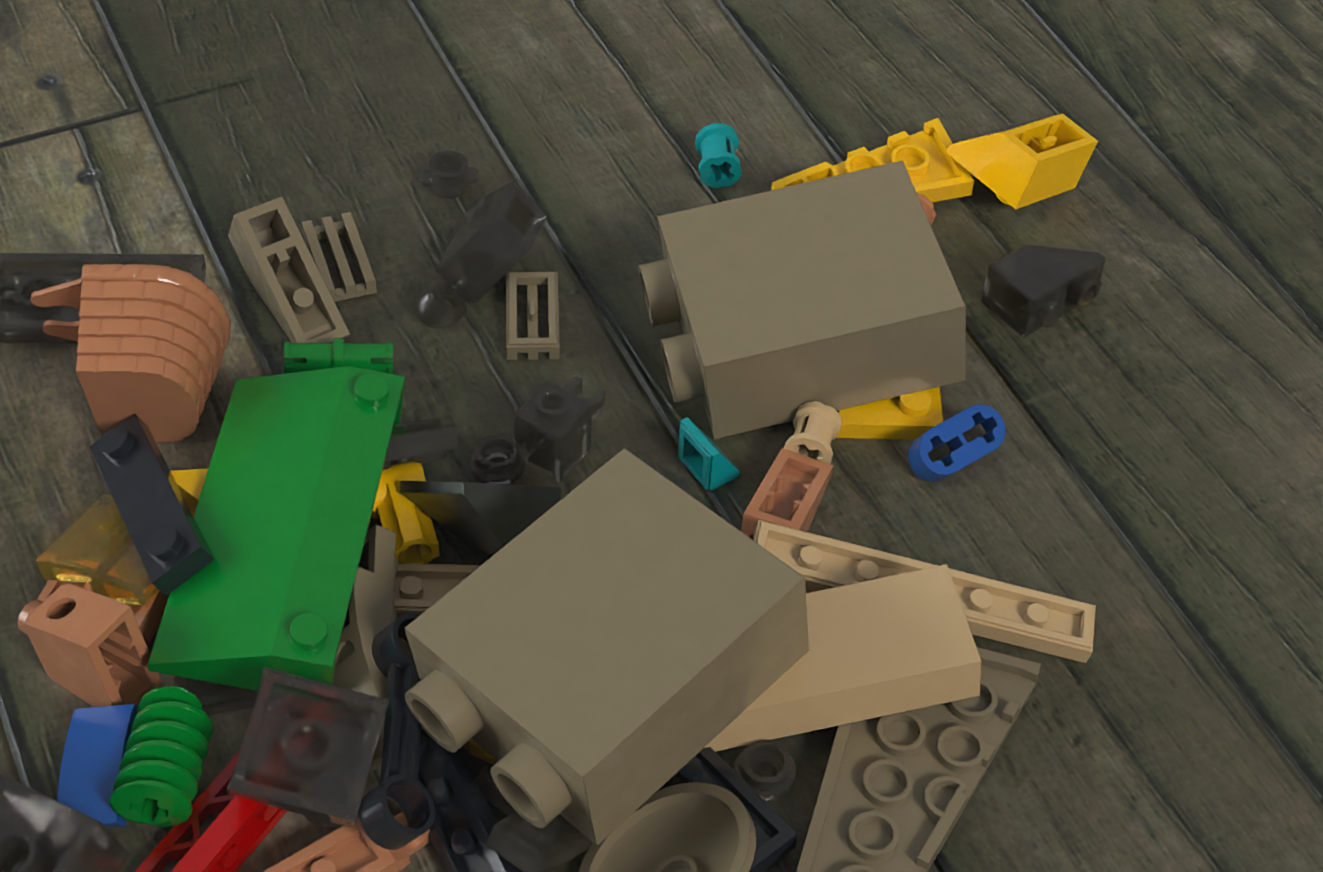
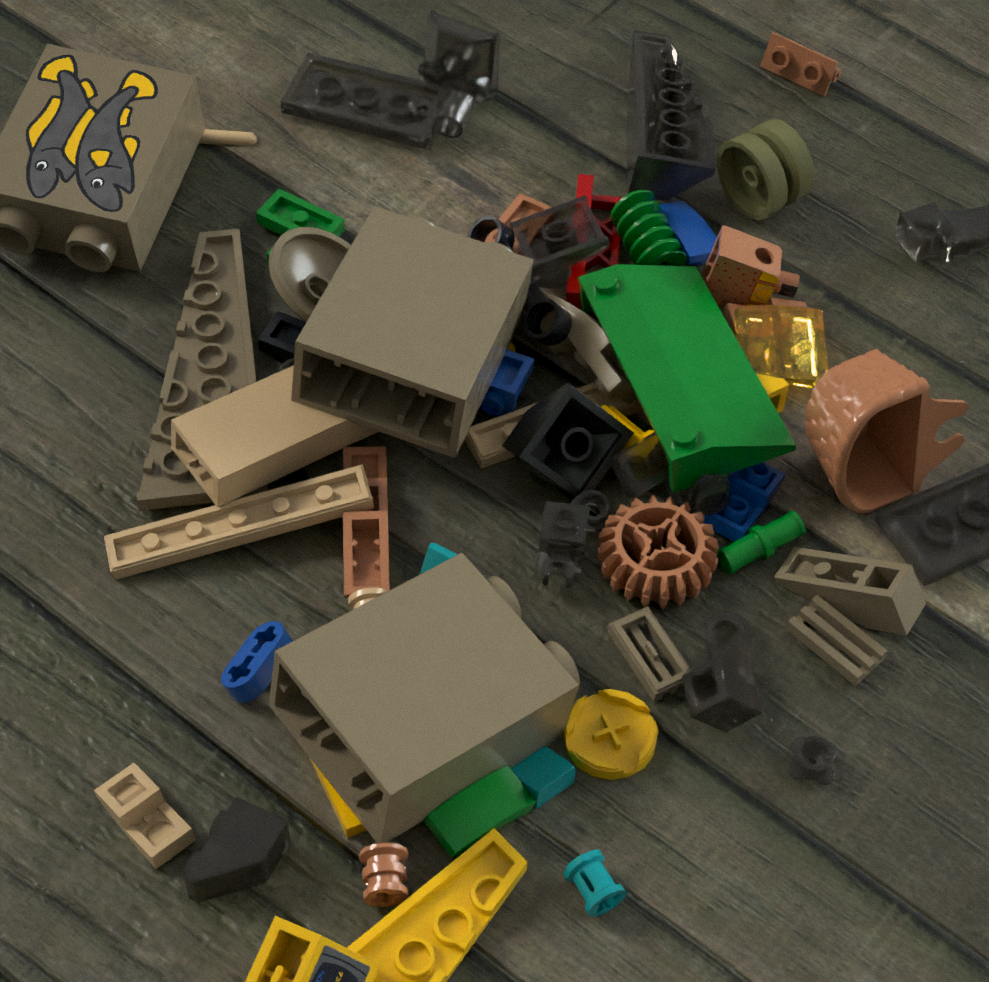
camera: 155 degrees right, 5 degrees up
black plate [90,414,214,596] -> none
none -> tan slope [94,763,196,869]
none -> yellow tile [563,689,658,780]
none -> nougat gear [597,494,719,610]

